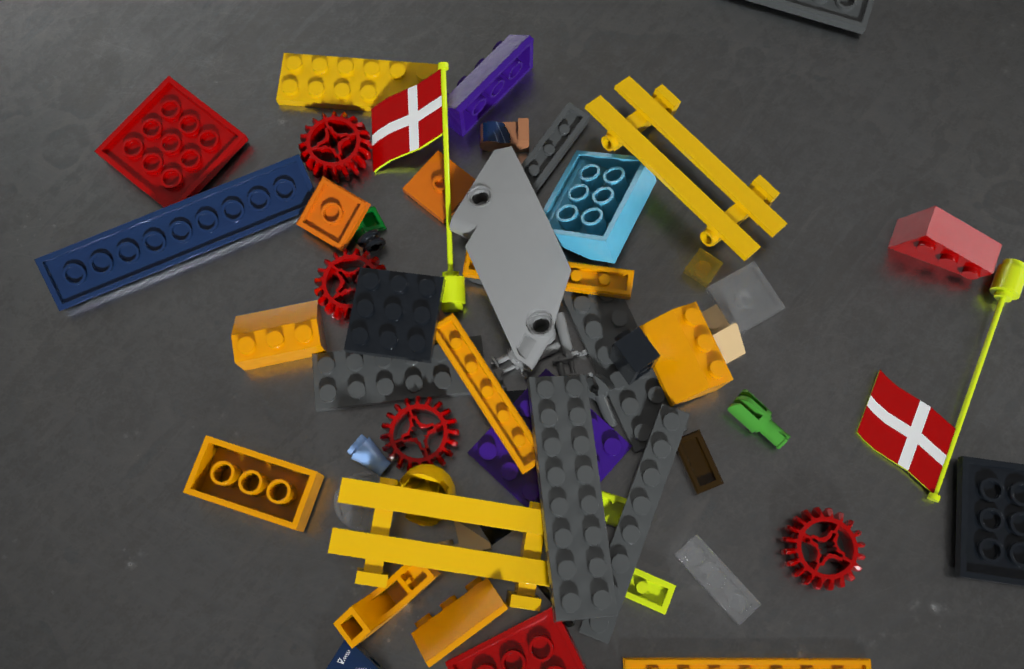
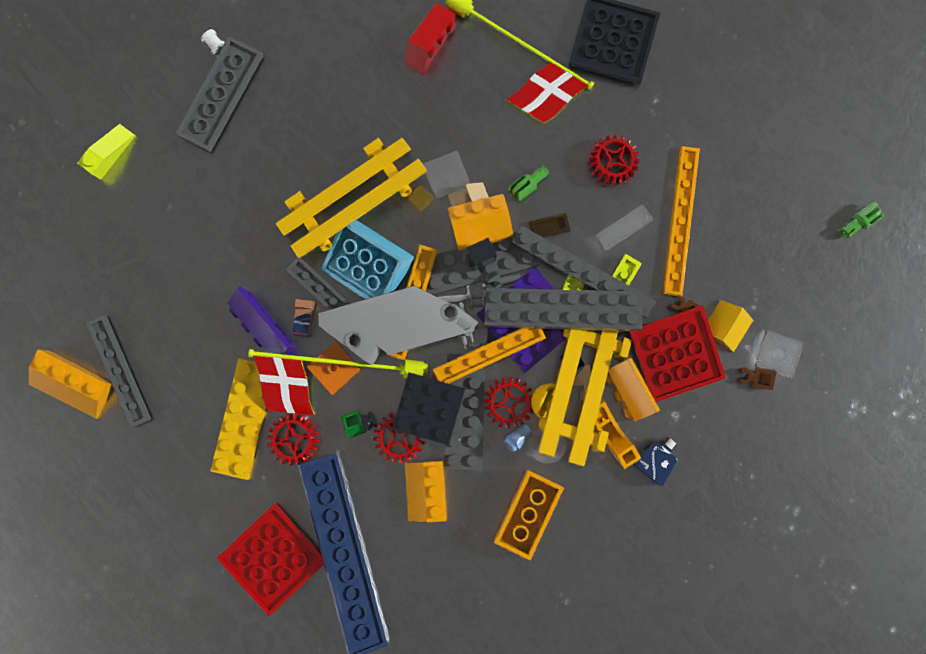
camera: 85 degrees left, 10 degrees up
orange plate [296,176,371,252] -> none

